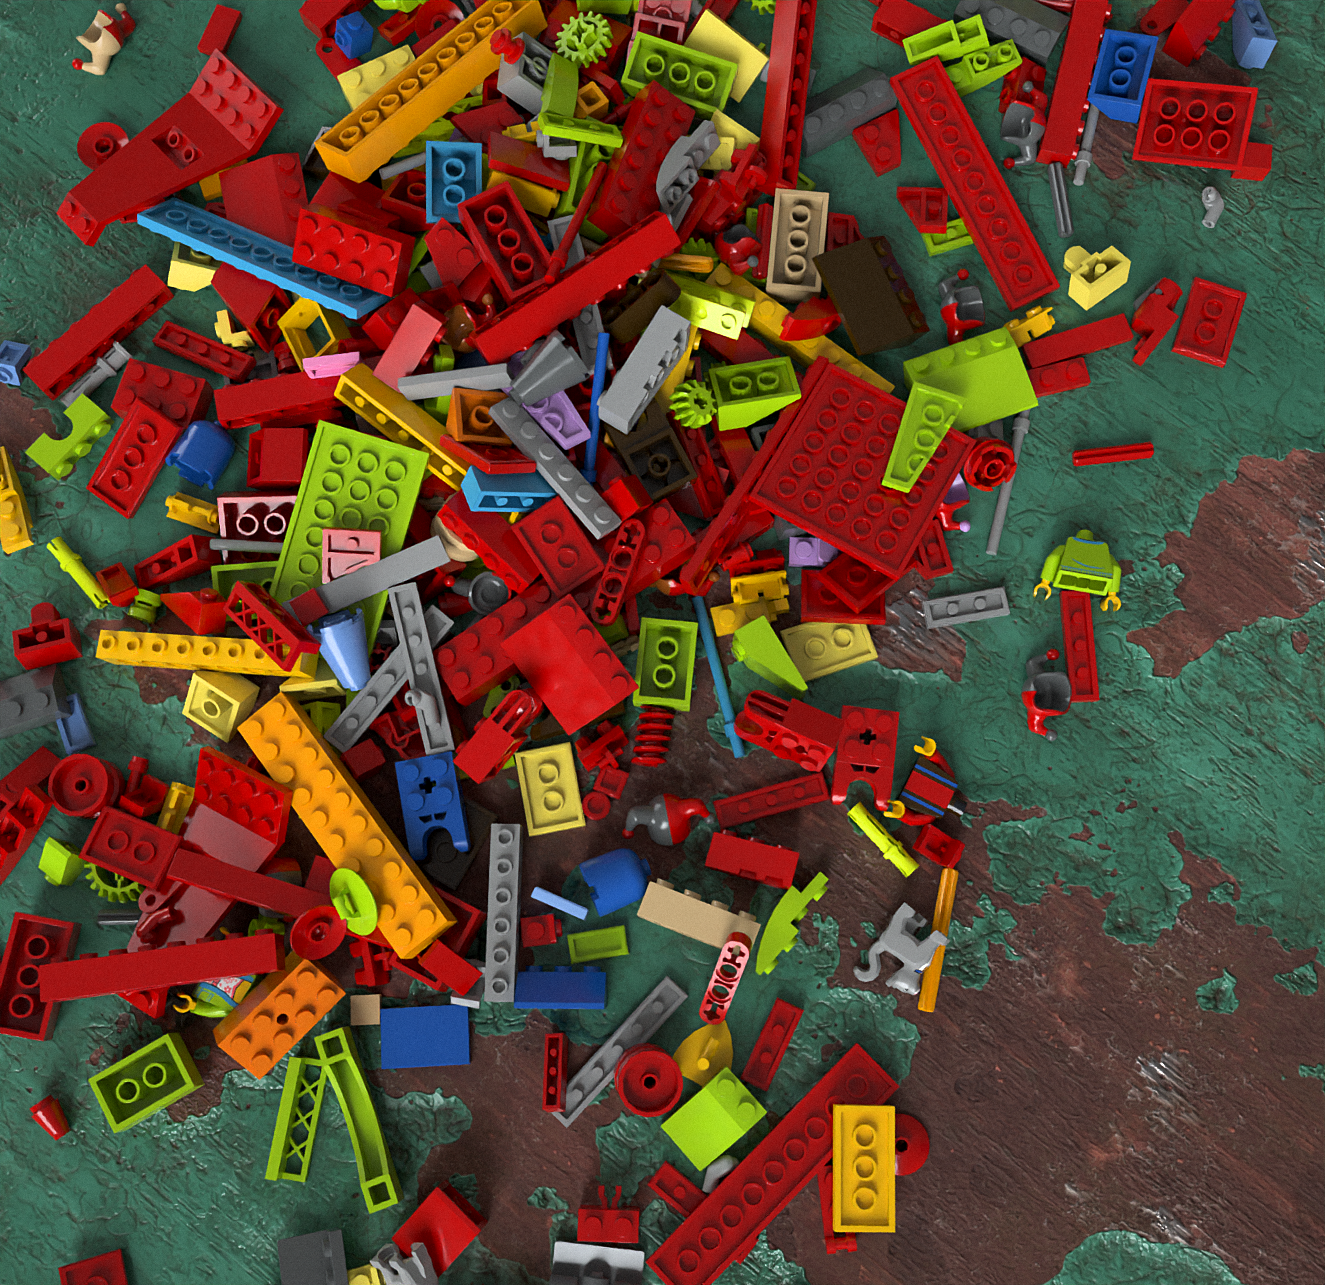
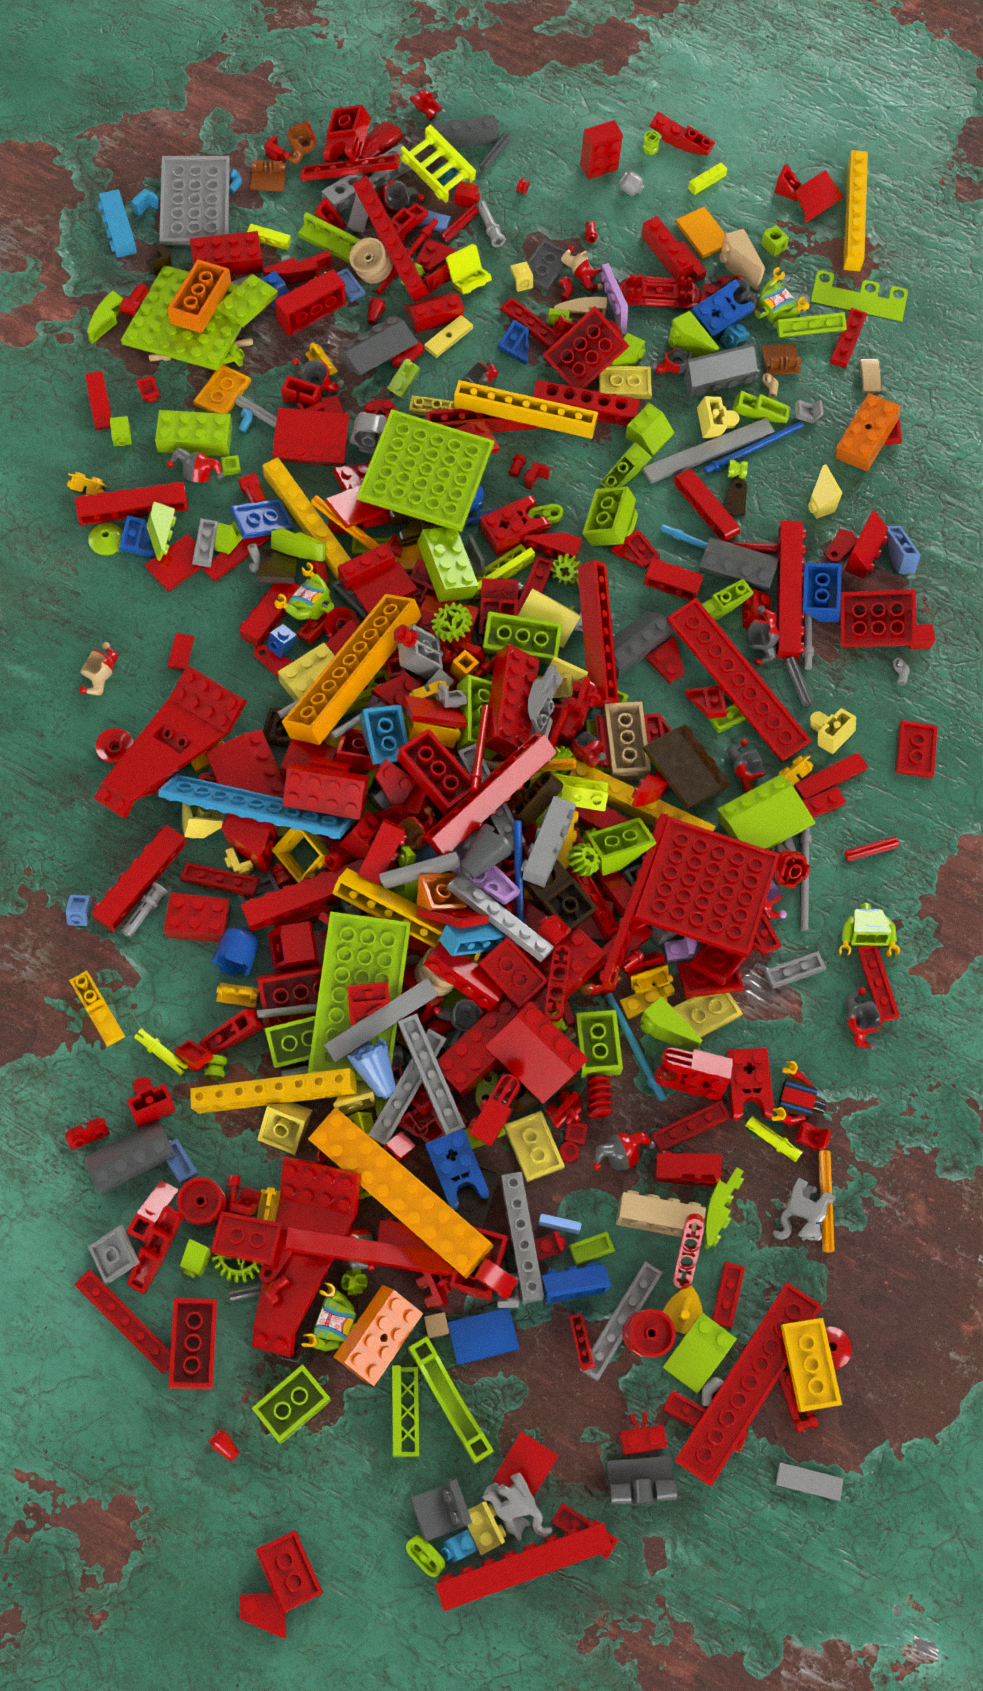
camera: 20 degrees left, 10 degrees down
lime arch [25,393,114,481] -> none
red brick [39,929,286,1002] -> none
red tile [86,397,184,519] -> none
red slope [160,588,227,635] -> none
red fence [223,580,322,672] -> none
red tile [289,587,330,627] -> none
red dish [290,904,347,960] -> none
bright pink tile [303,352,364,379] -> none
lime shield [330,868,378,935] -> none
light grey arm [405,688,440,725] -> none
lime tile [537,112,623,148] -> none
lime slope [540,53,579,118] -> none
blue cylinder [579,848,652,917] -> none
lime wing [881,382,968,493] -> none
lime slope [902,14,990,65] -> none
red plate [1131,278,1183,366] -> none

